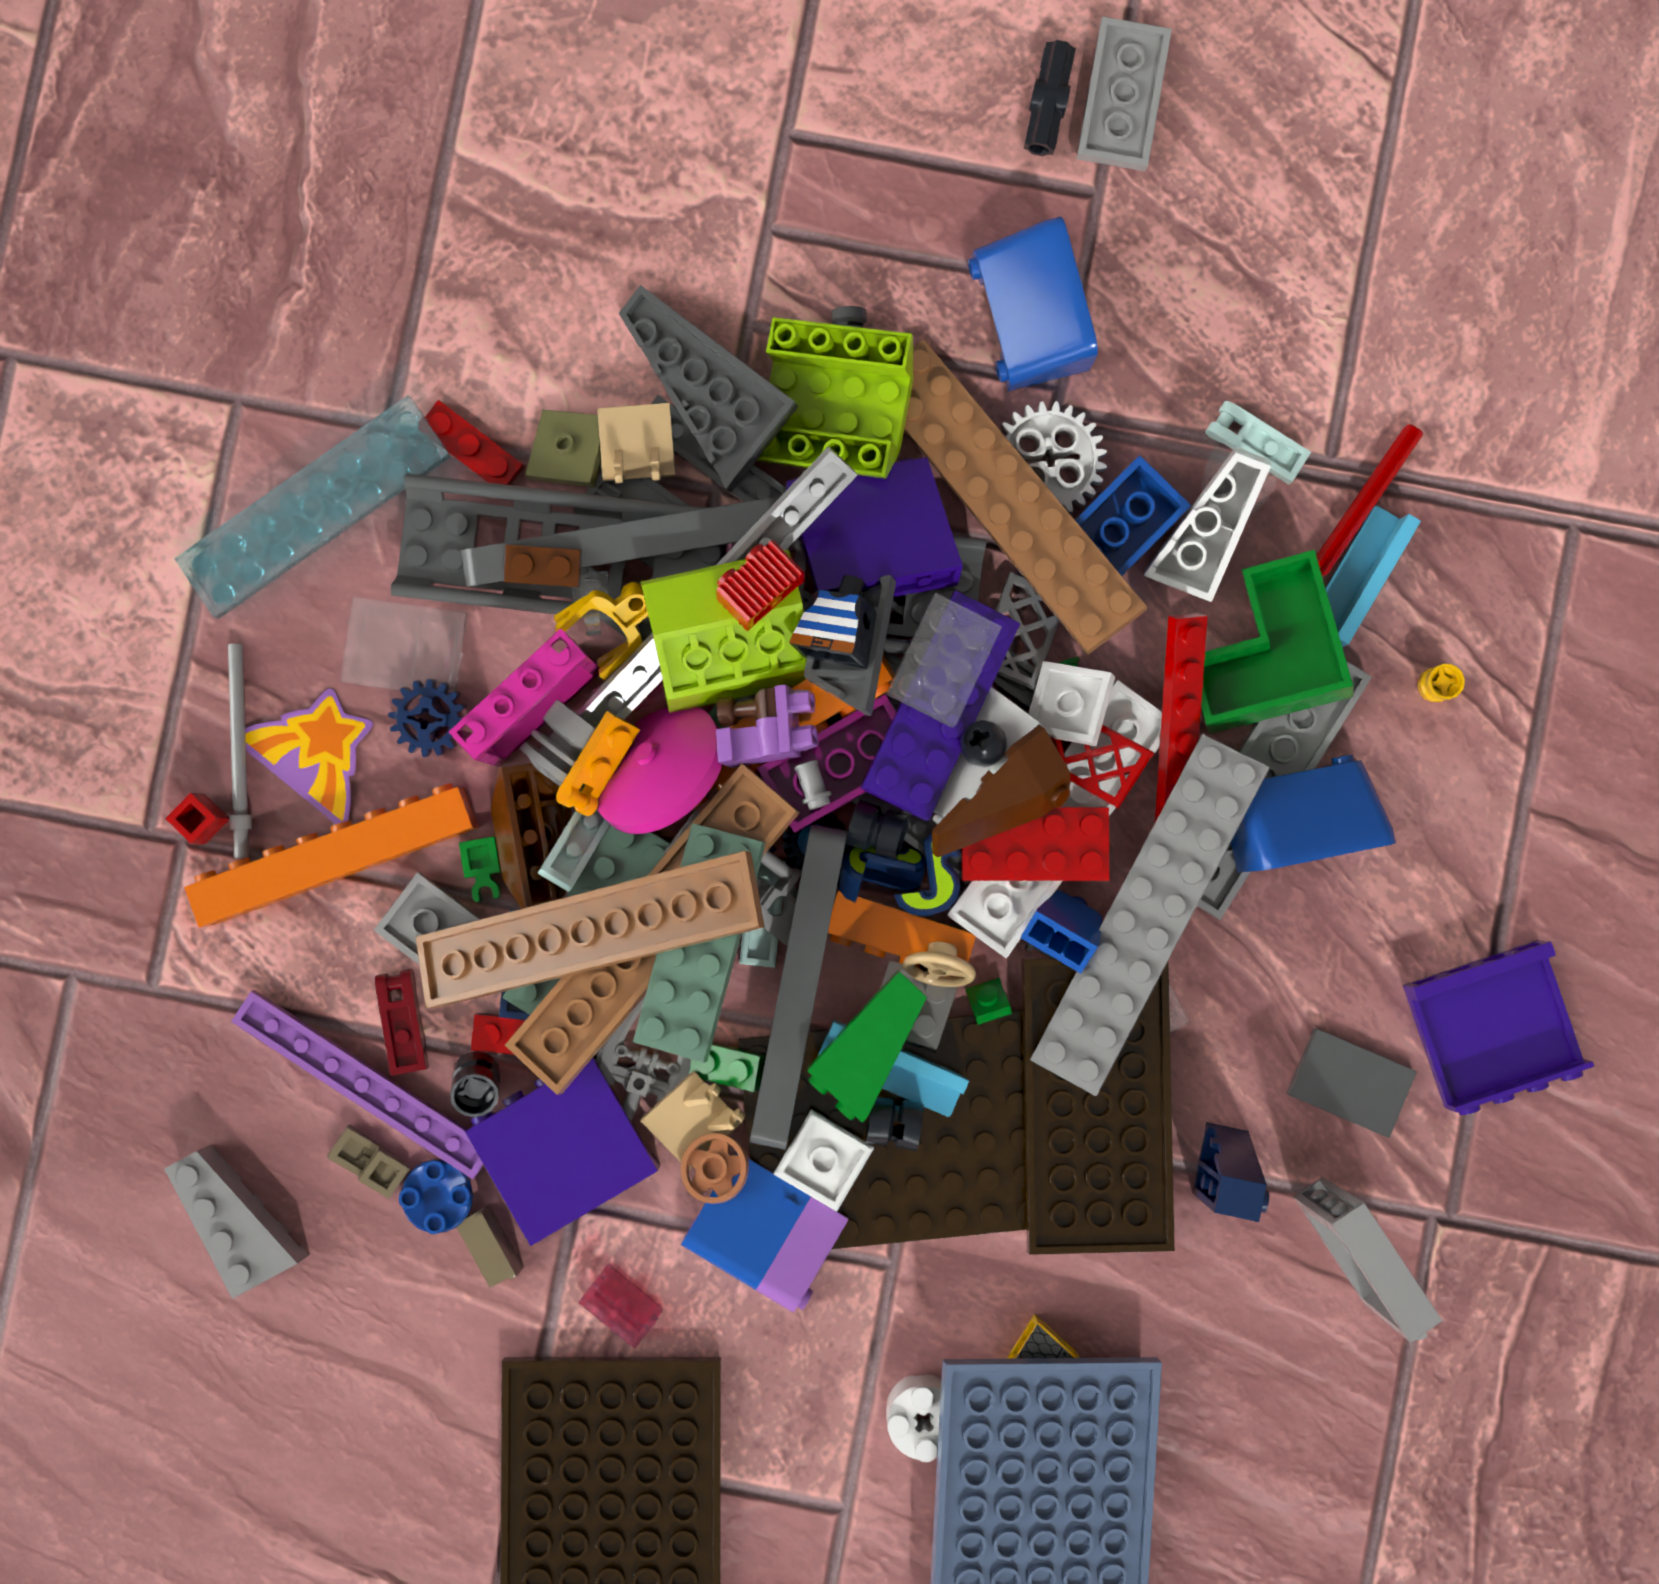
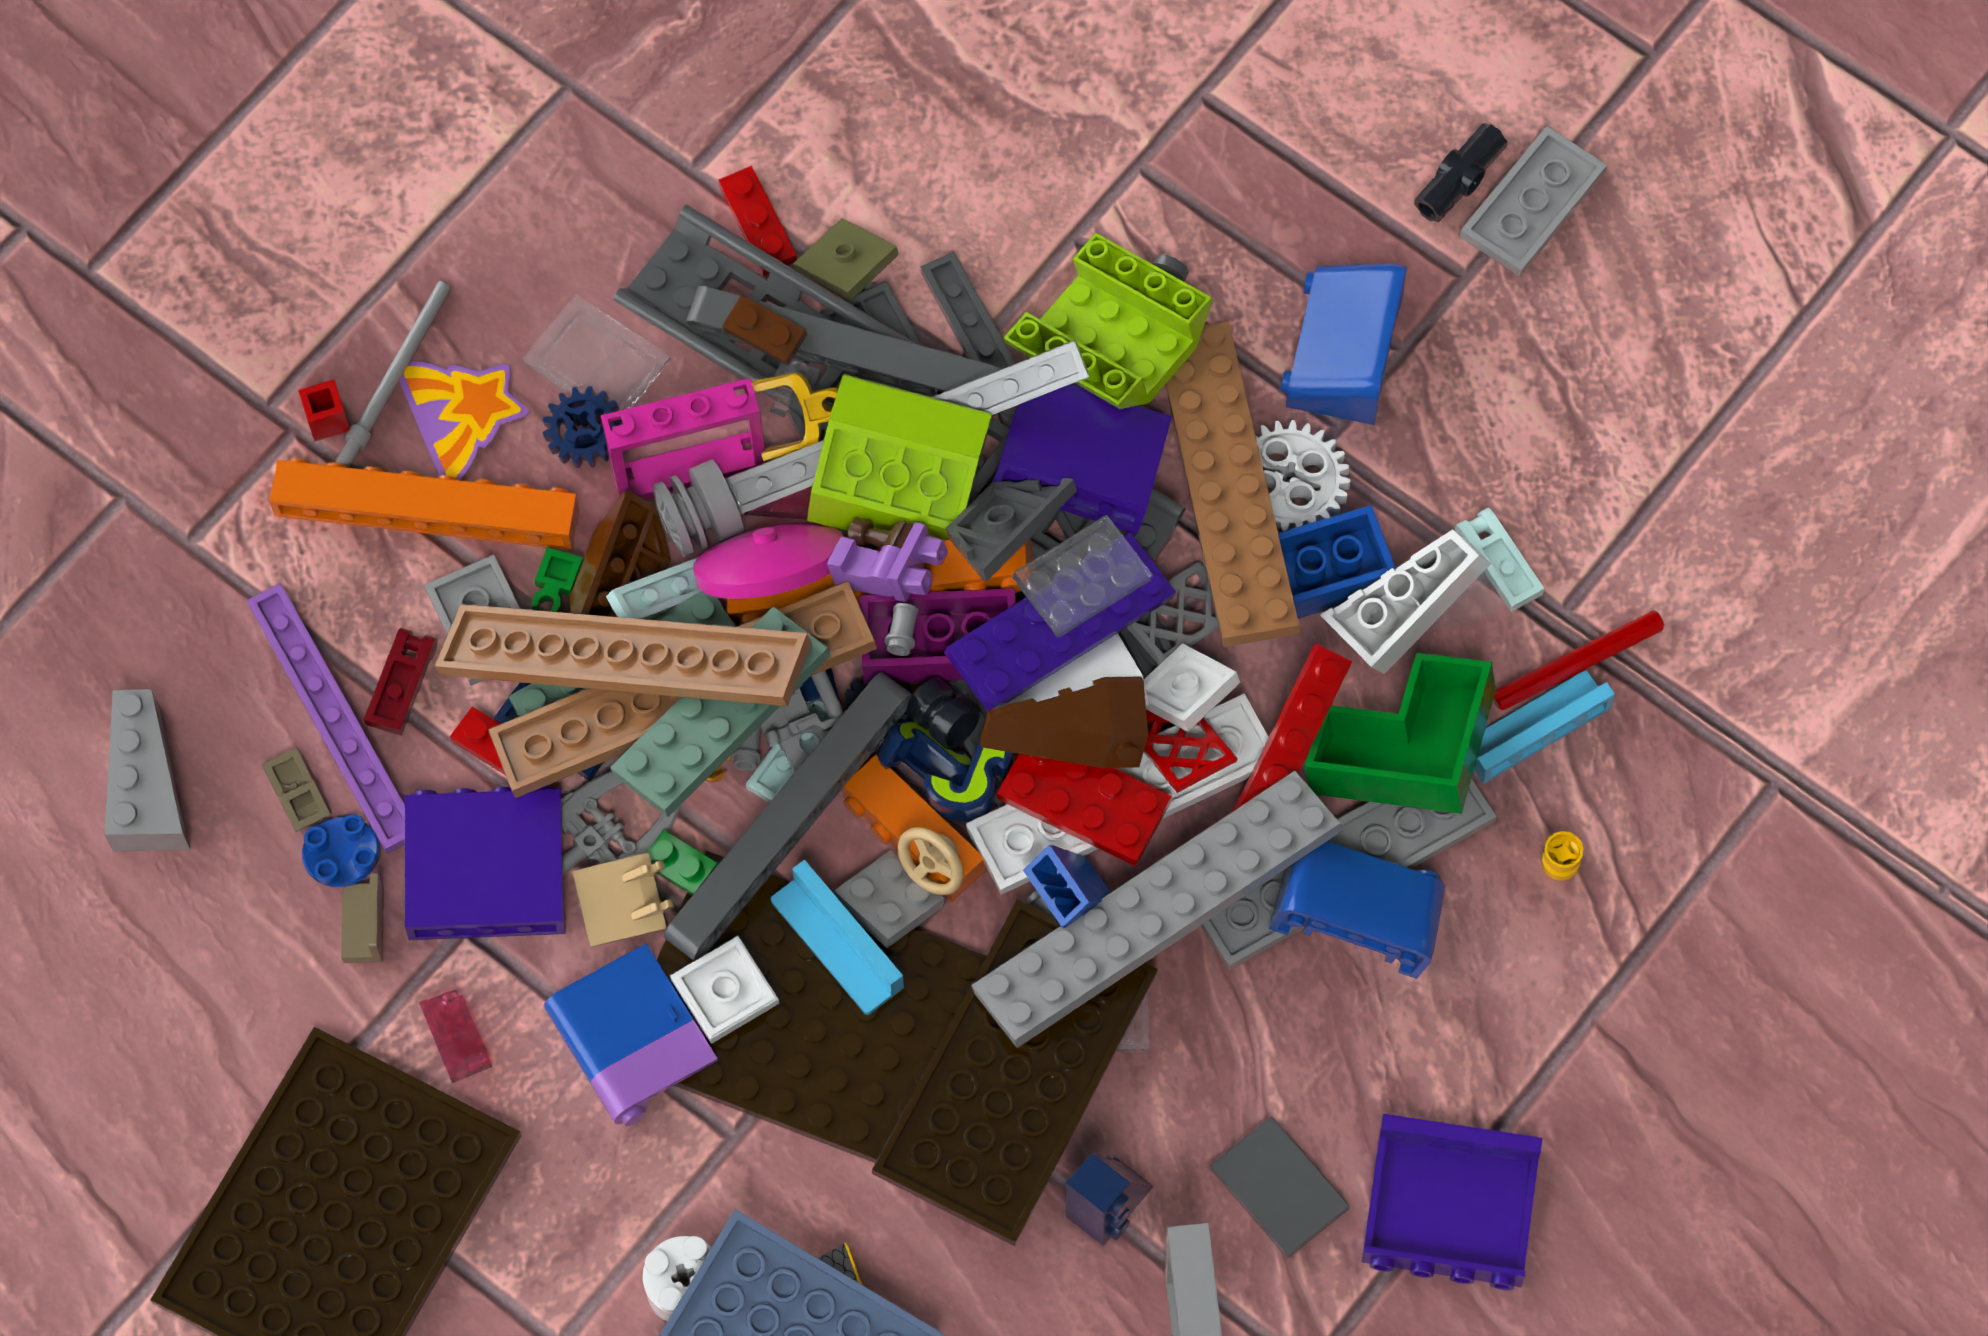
camera: 30 degrees right, 20 degrees down
clear light blue plate [174,395,452,619] -> none
black wheel [450,1051,500,1117] -> none
light orange plate [556,711,640,816] -> none
tan plate [597,403,676,483] -> none
dark grey wing [619,285,799,493] -> none
nougat wheel [681,1133,749,1204] -> none
red brick [716,540,805,631] -> none
torso [789,575,876,669] -> none
green slope [807,970,927,1123] -> none
black wheel [865,1096,924,1151] -> none
black piece [960,720,1007,768] -> none
green plate [965,978,1012,1025] -> none

